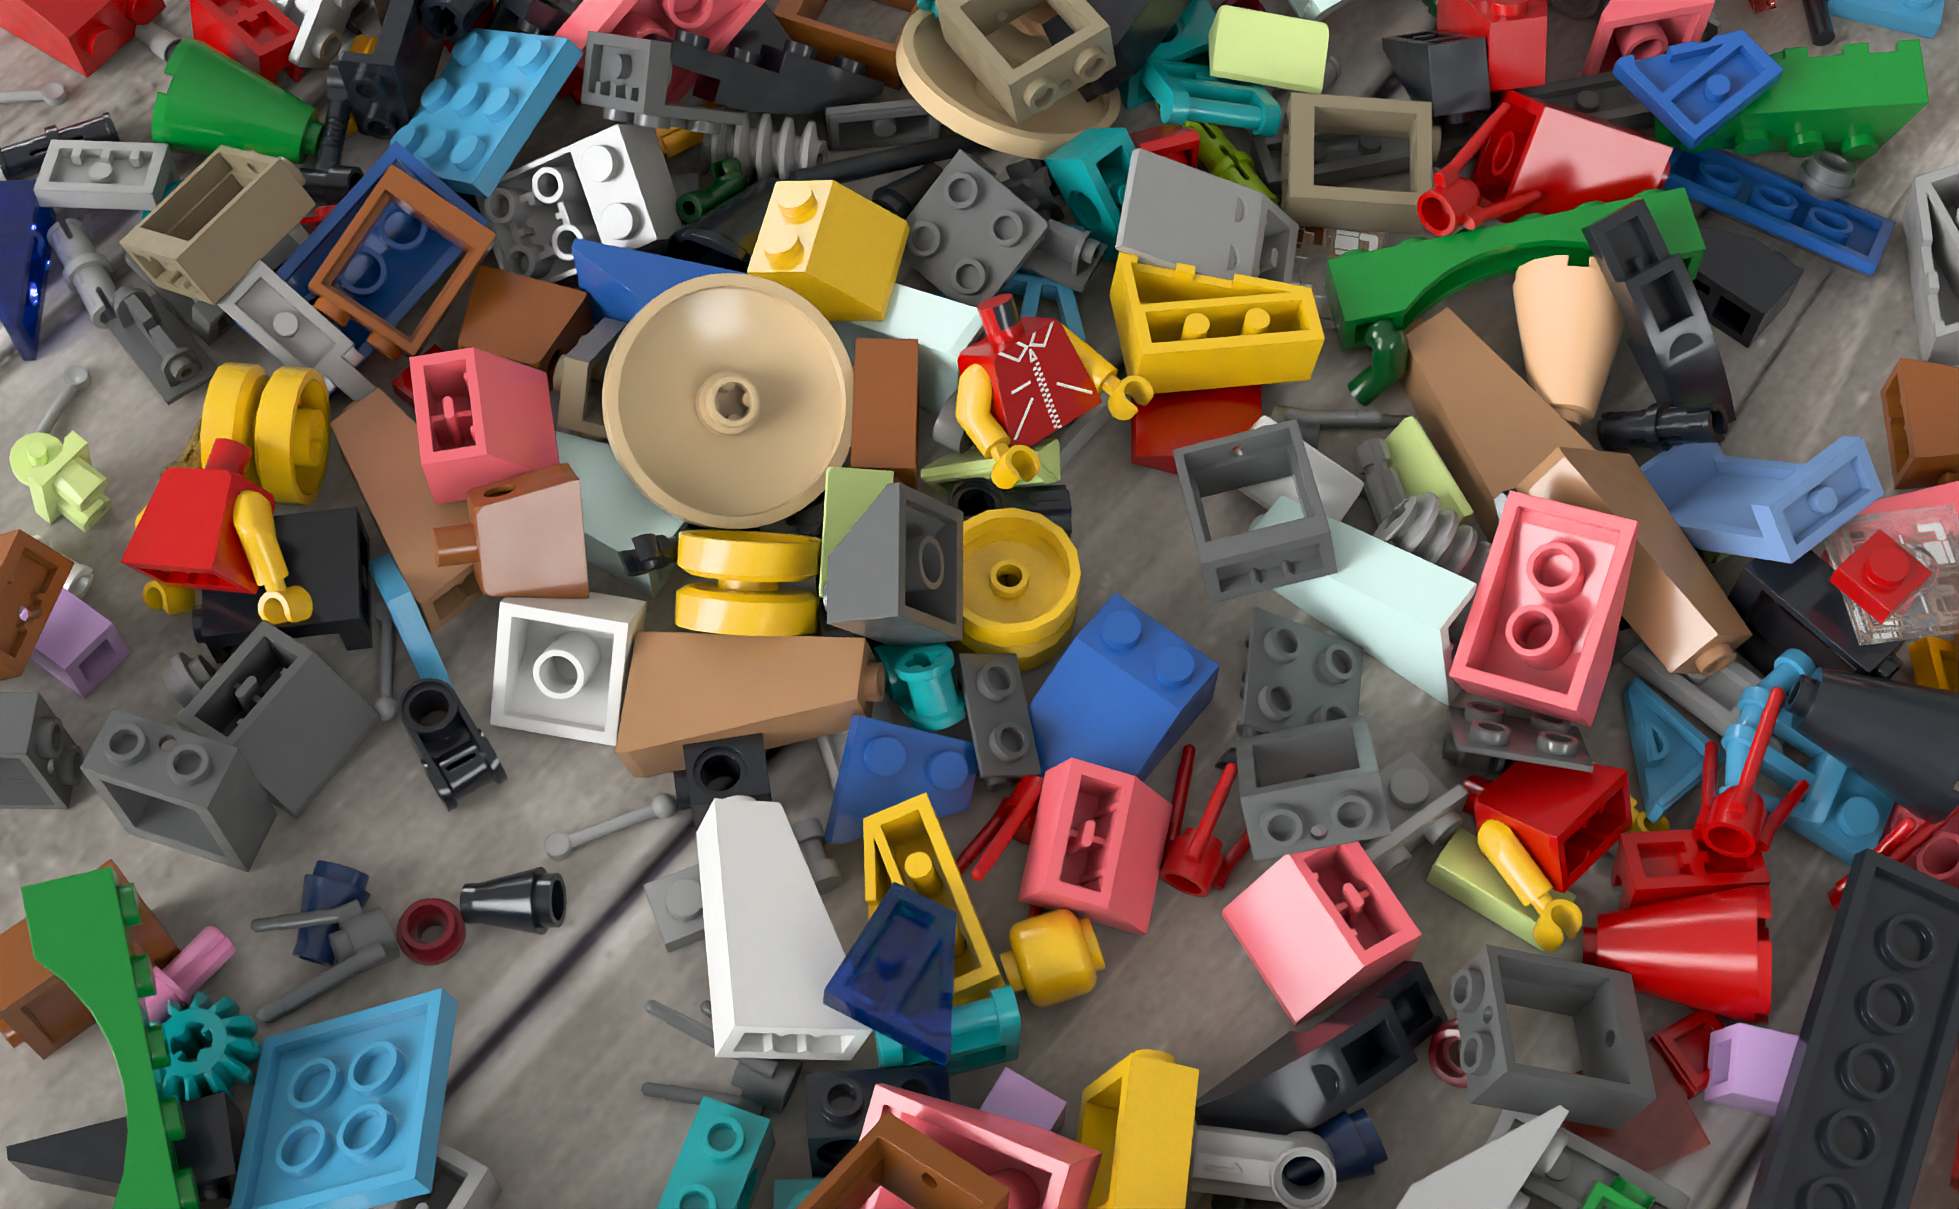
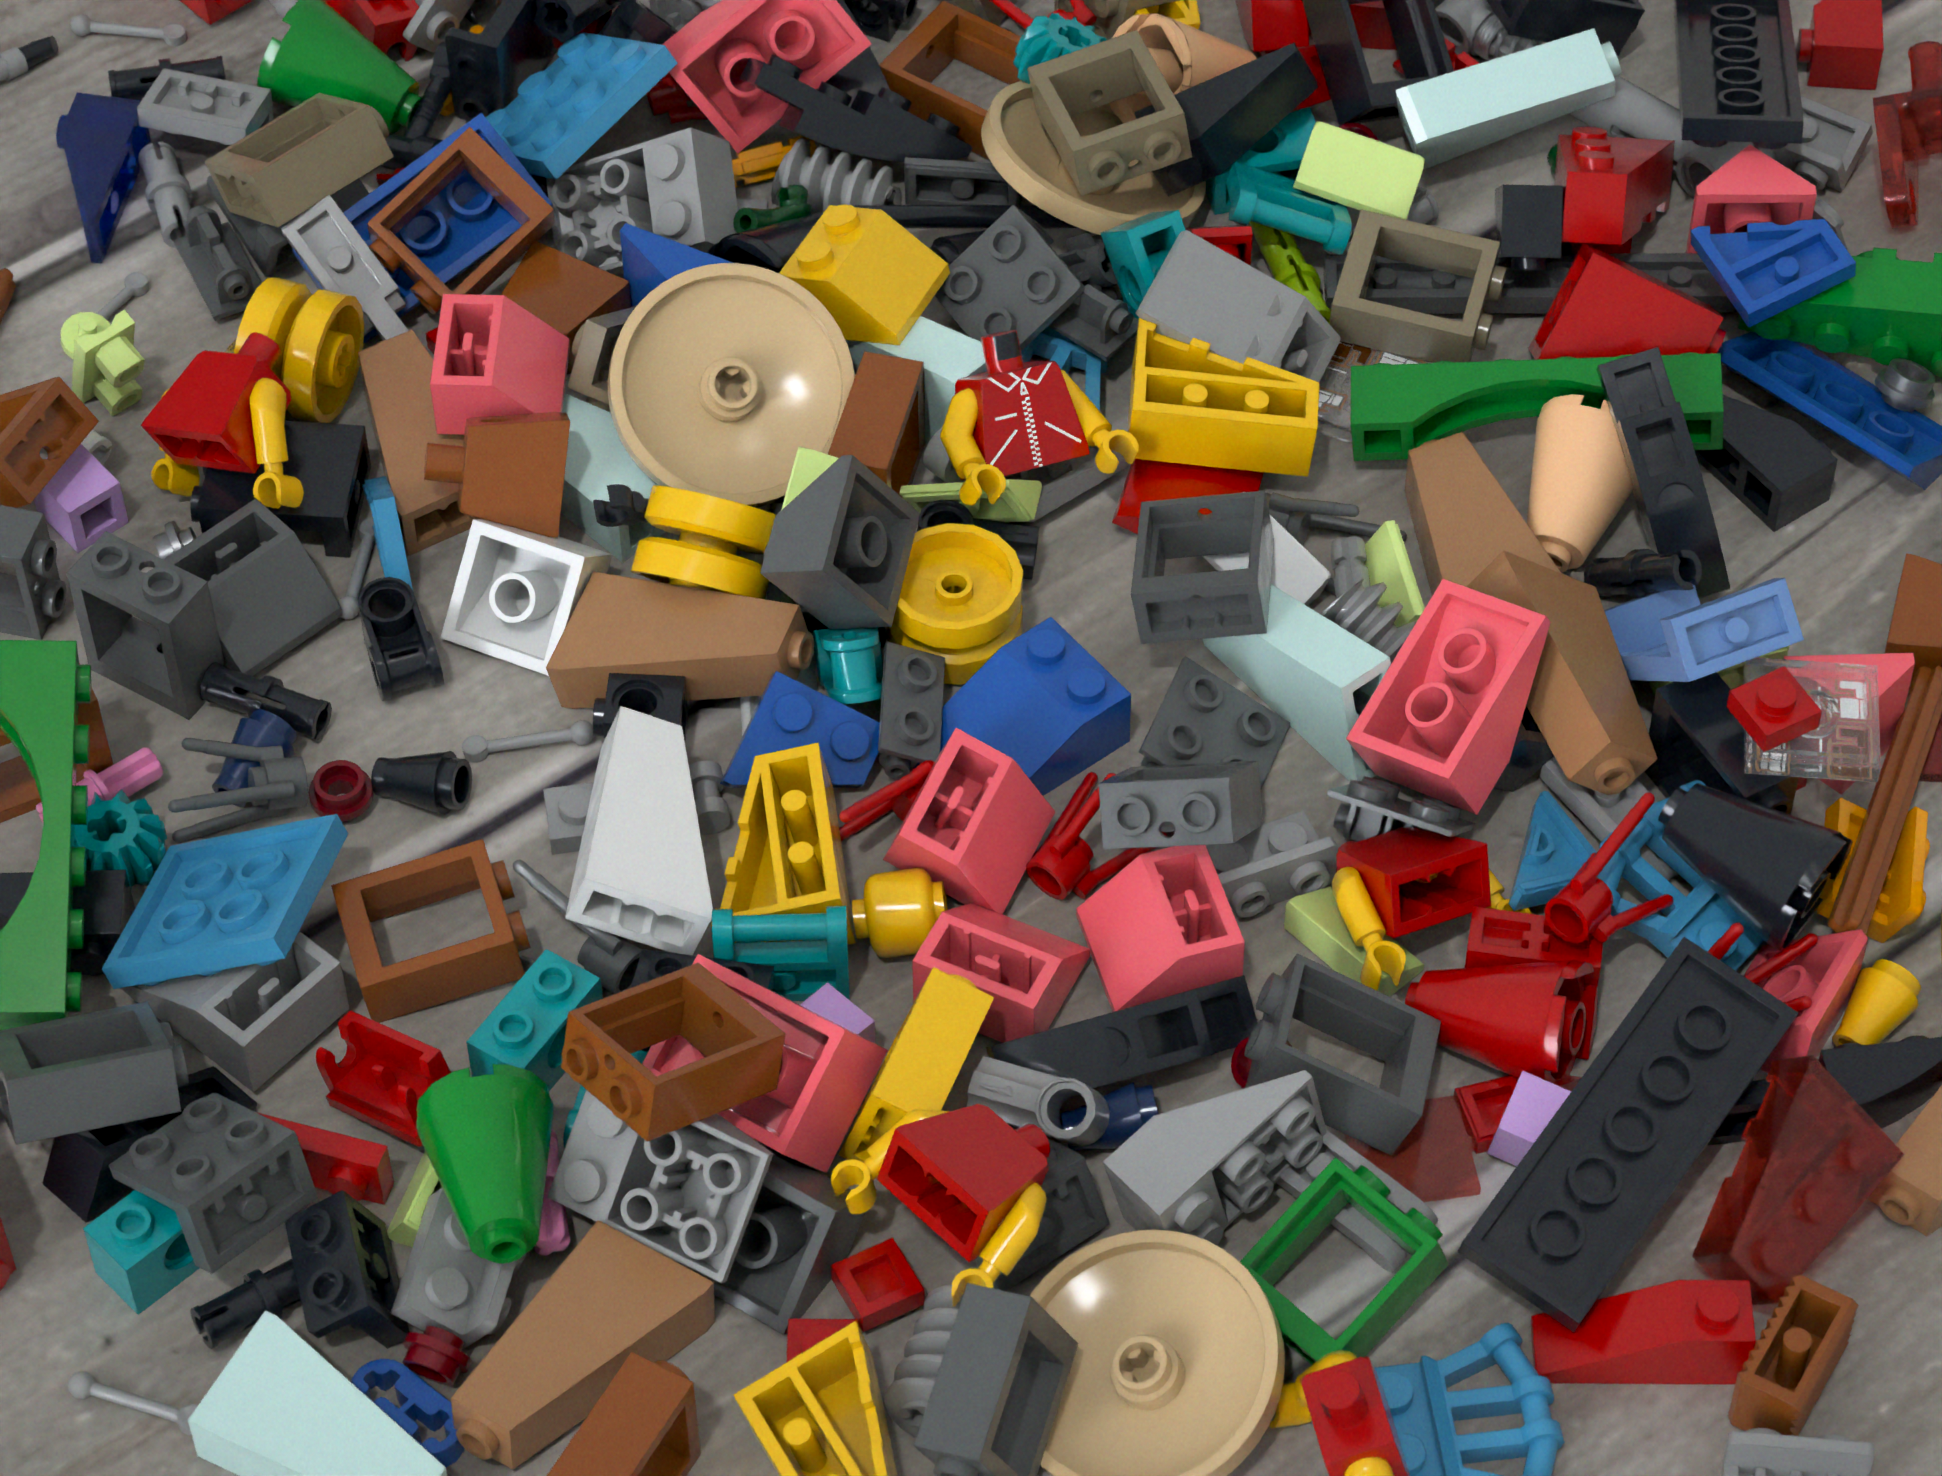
camera: 15 degrees right, 10 degrees down
dark grey bracket [581,31,744,135] -> none
clear blue wing [823,881,956,1067] -> none
dark green arm [1347,319,1409,407] -> none
red plant [1417,102,1542,236] -> none
none -> black pin [200,662,332,740]
none -> dark orange window [331,839,531,1023]
none -> coral slope [912,903,1090,1043]

